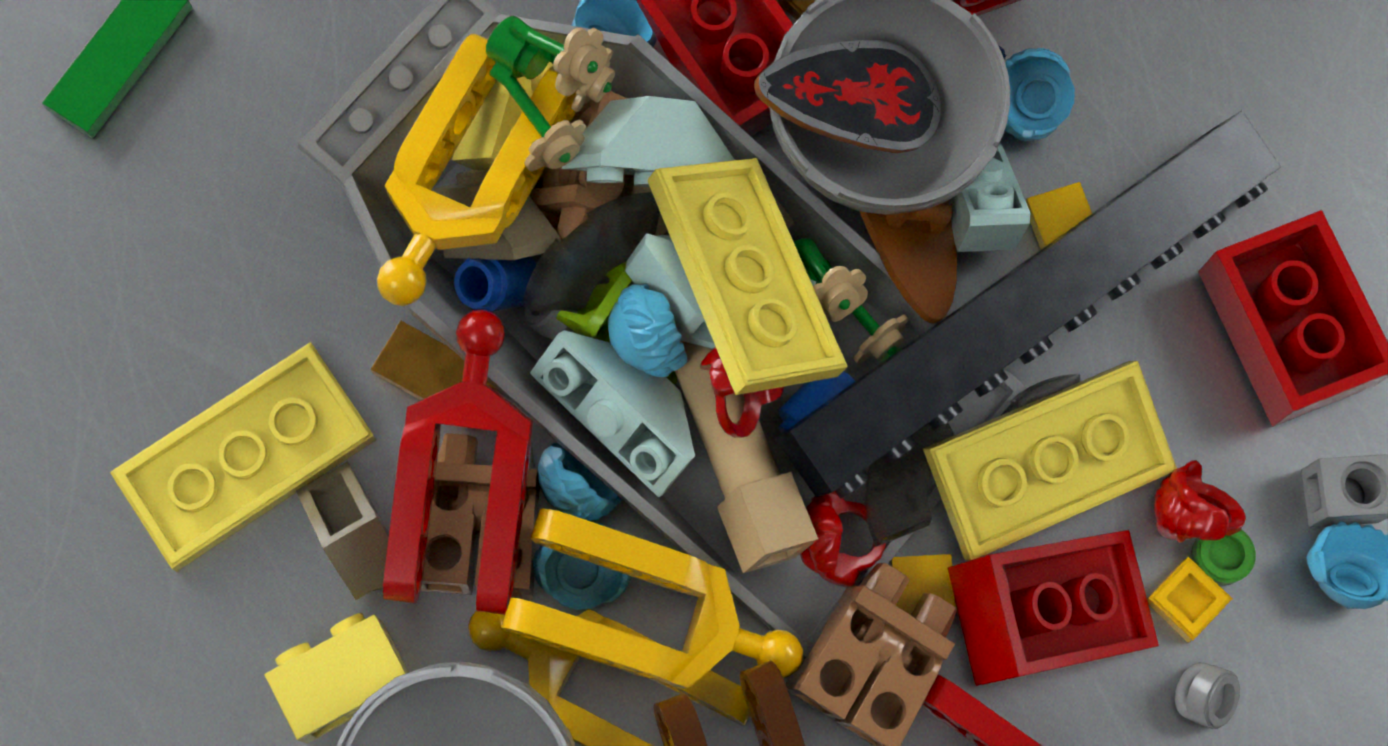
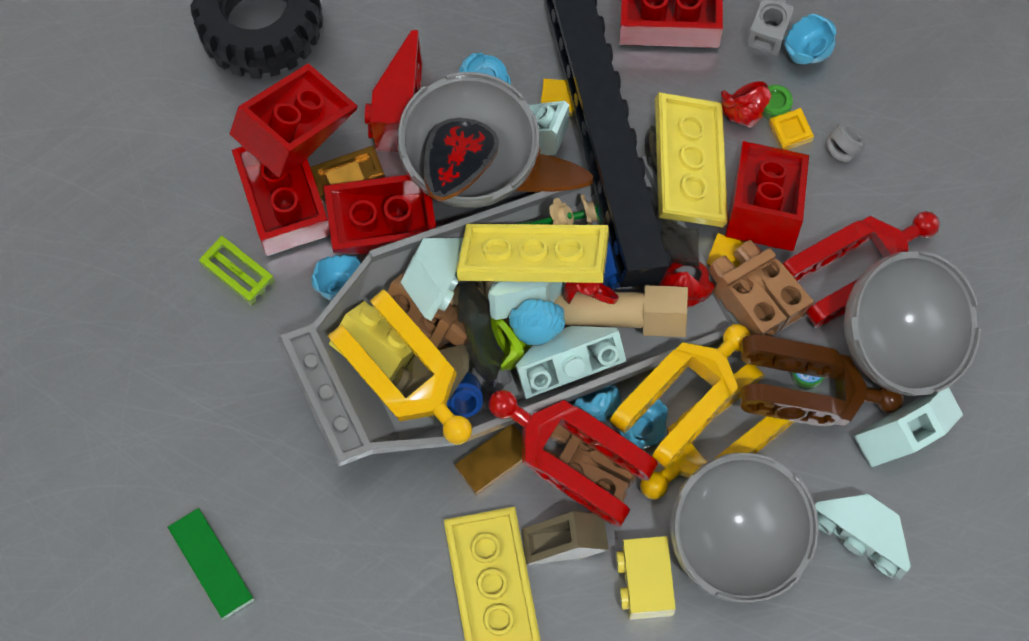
camera: 60 degrees left, 5 degrees down
plant [486,16,615,171] -> none

